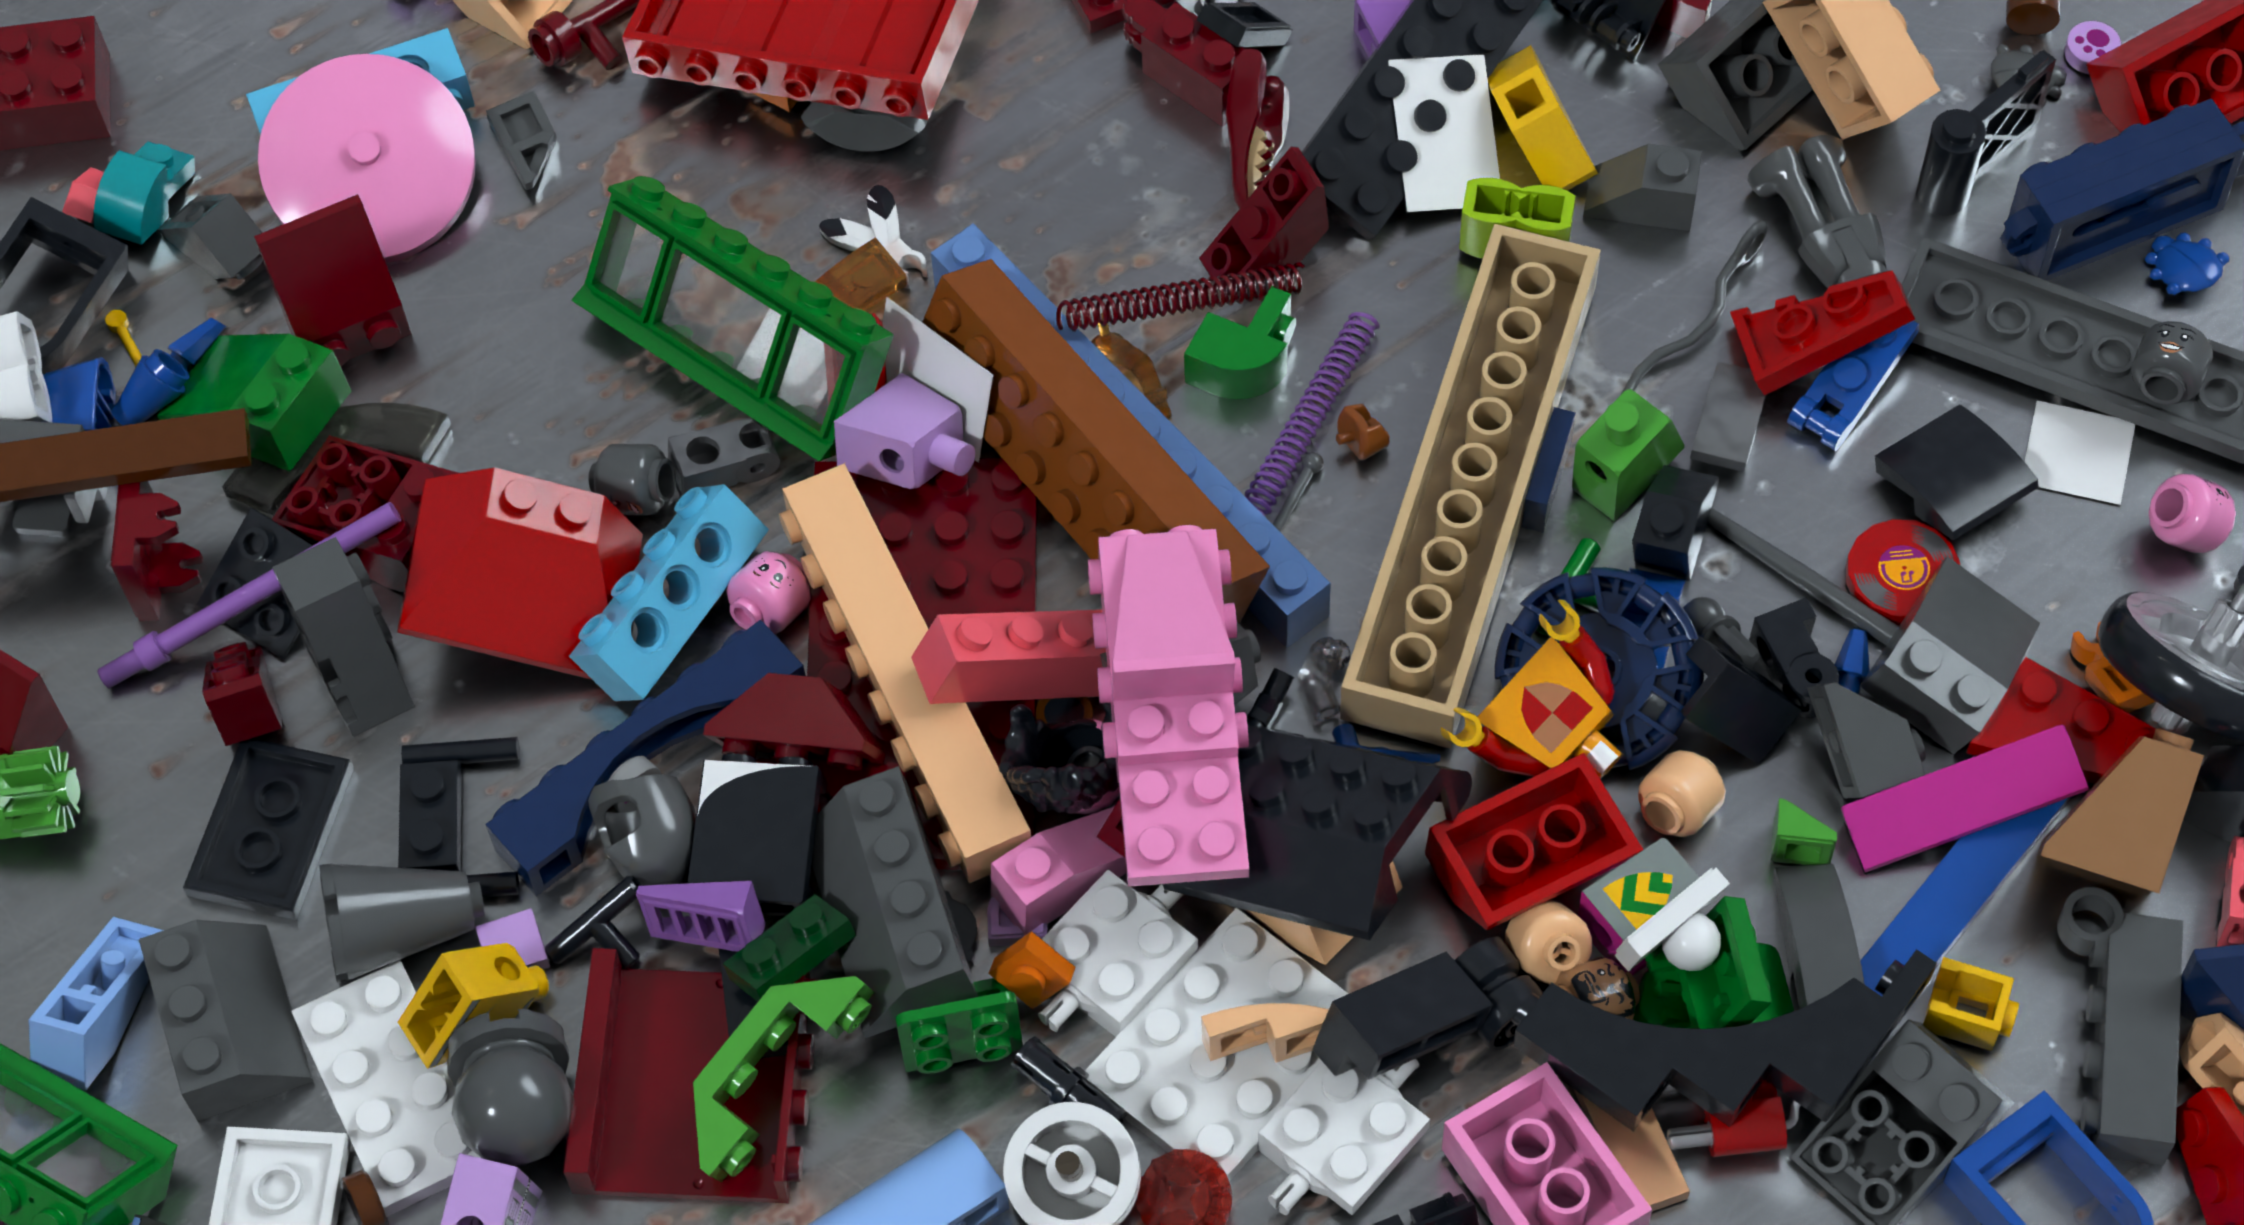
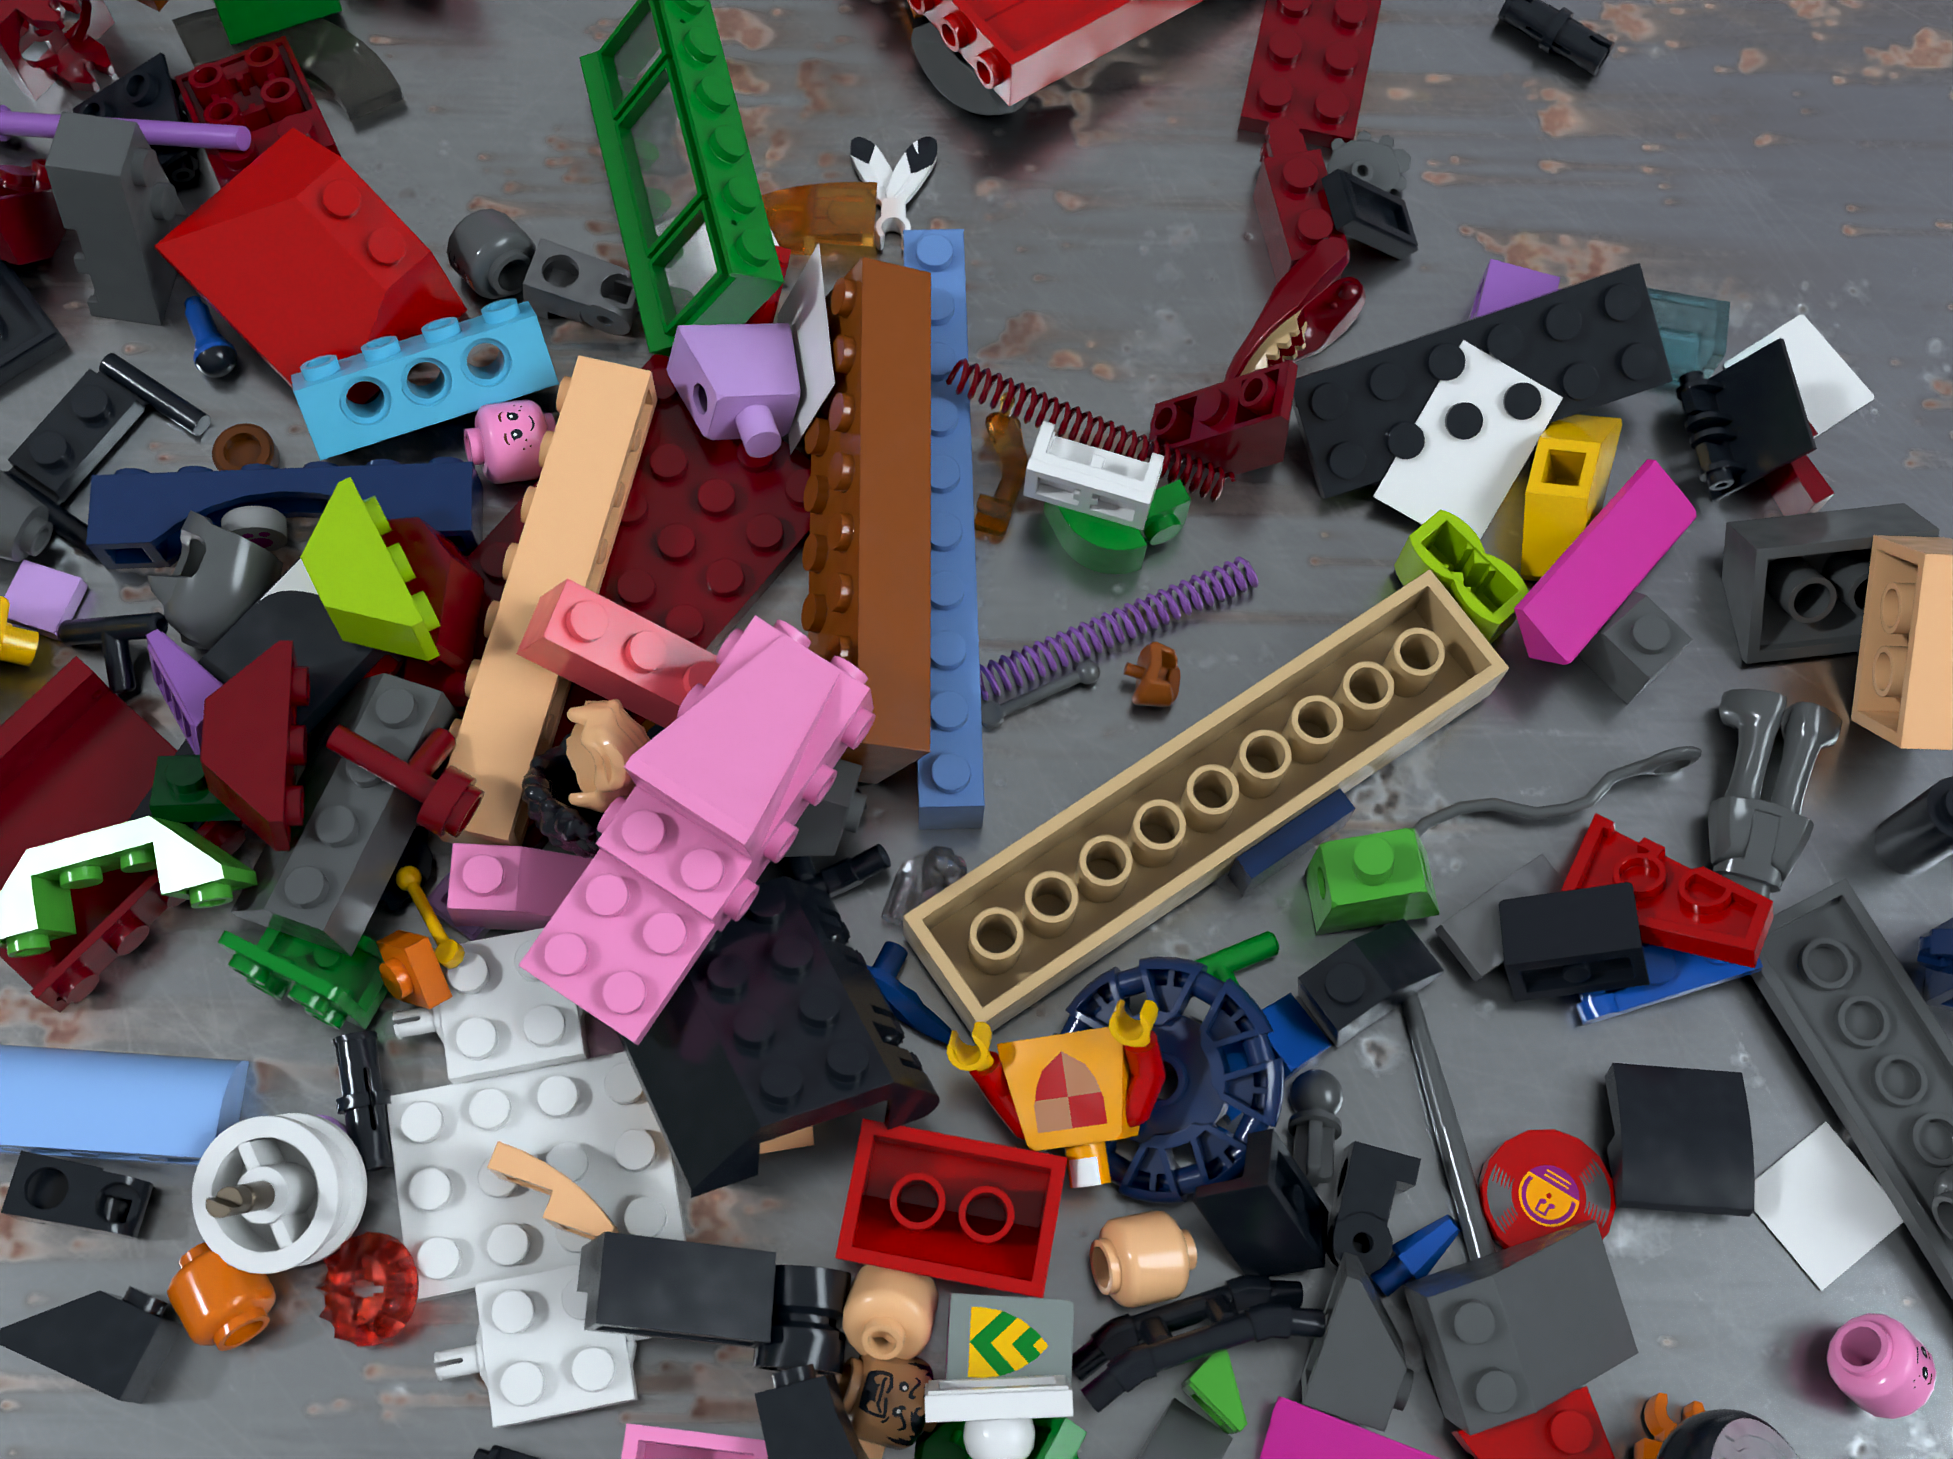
camera: 30 degrees right, 10 degrees up
none -> piece [184,296,237,378]
none -> dark red slope [200,641,310,851]
none -> reddish brown tile [212,423,280,471]
none -> lime slope [300,477,441,661]
none -> dark red piece [326,724,485,838]
none -> yellow hinge [395,866,465,969]
none -> light nougat hair [566,699,651,813]
none -> white hinge [1023,421,1165,530]
none -> black piece [1072,1275,1326,1413]
none -> black panel [1499,882,1650,1002]
none -> dark pink slope [1514,459,1697,665]

